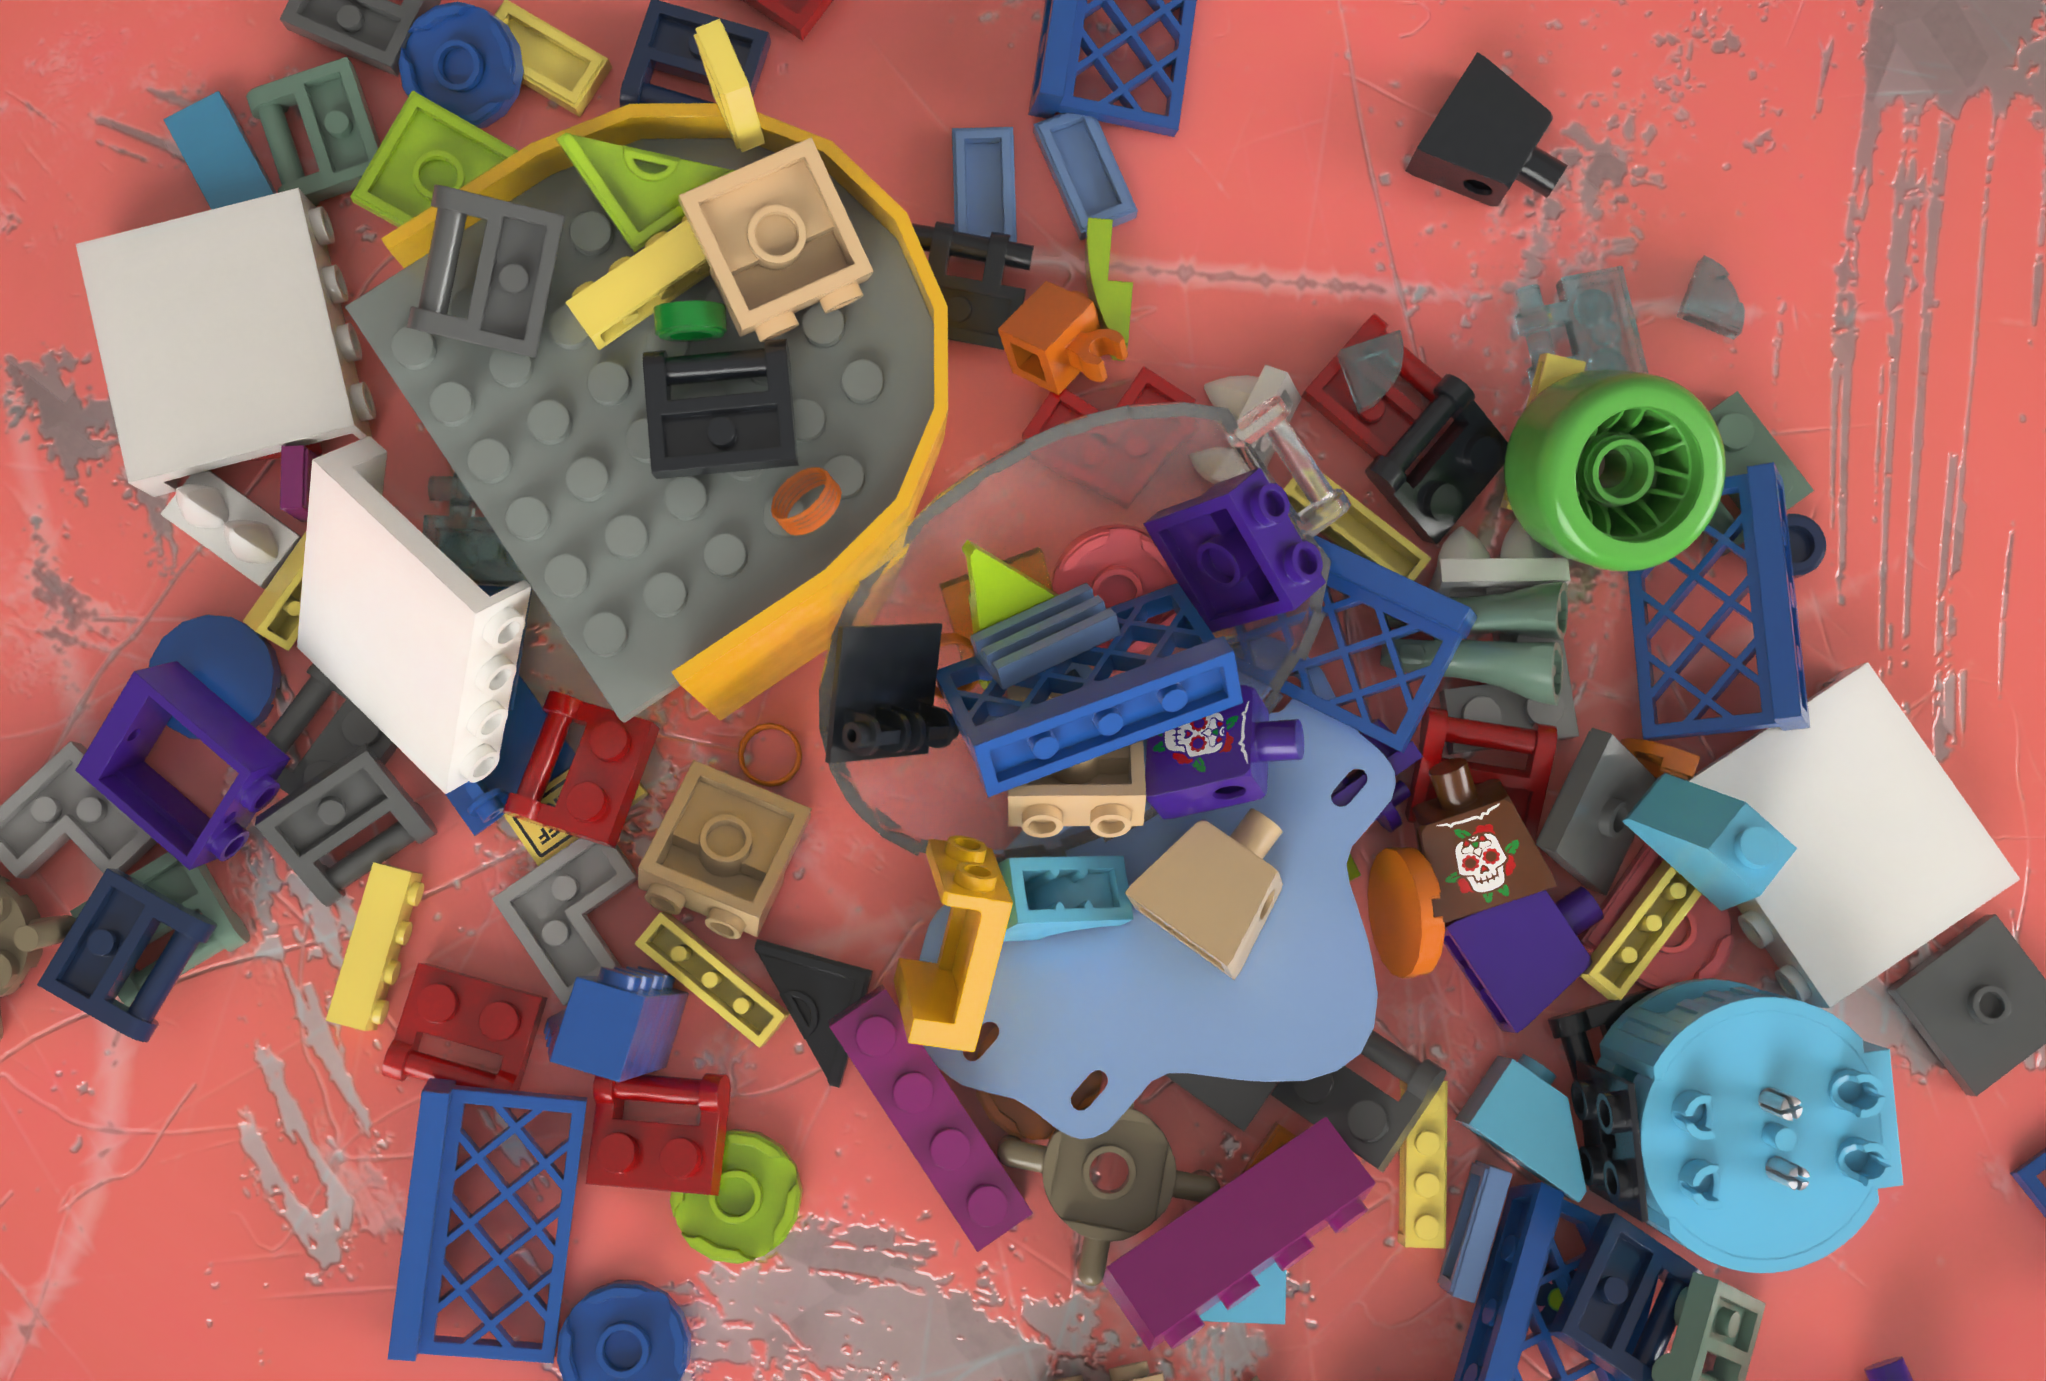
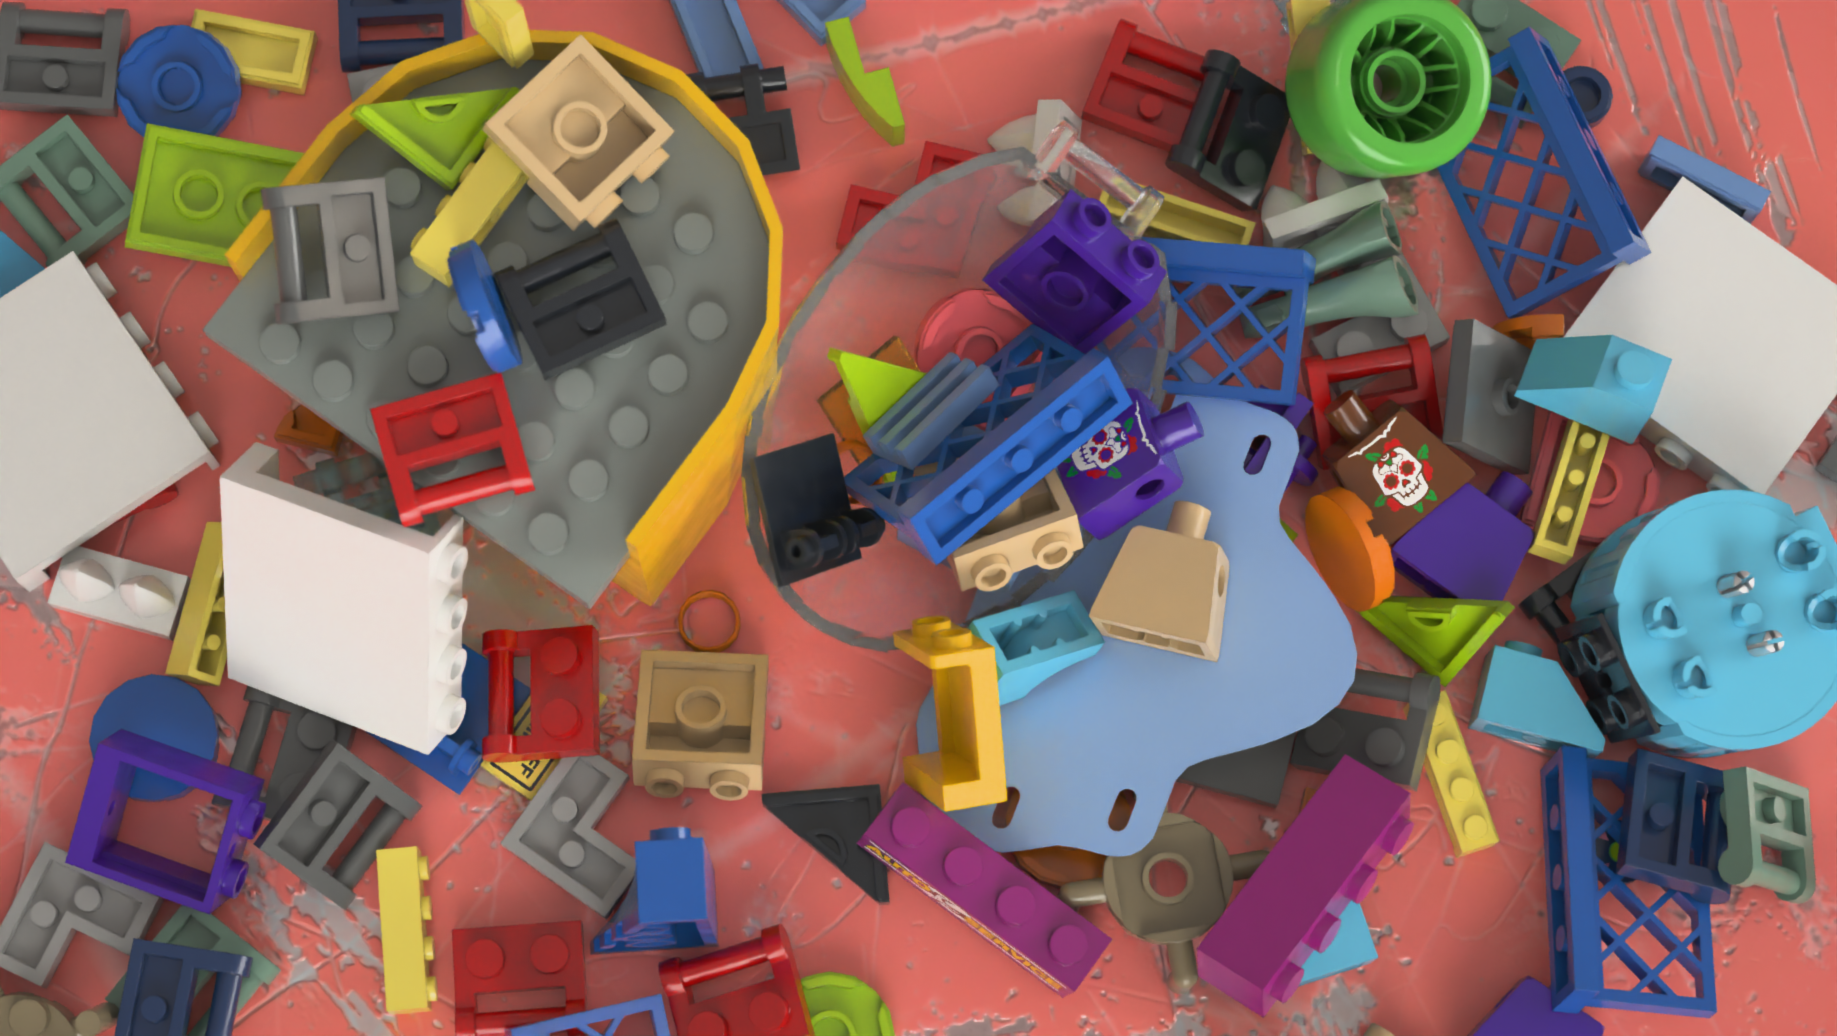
camera: 20 degrees left, 5 degrees down
magenta tile [280,445,319,522] -> none
light yellow piece [634,912,790,1048] -> none
green tile [654,300,727,342] -> none
orange axle [770,467,842,535] -> none
orange brick [998,281,1128,395] -> none
clear light blue tile [1337,330,1404,414] -> none
medium blue tile [1438,1160,1513,1304] -> none
none -> red plate [370,372,535,528]
none -> blue tile [447,240,523,373]
none -> lime tile [1356,596,1515,687]
none -> medium blue tile [1638,135,1771,224]

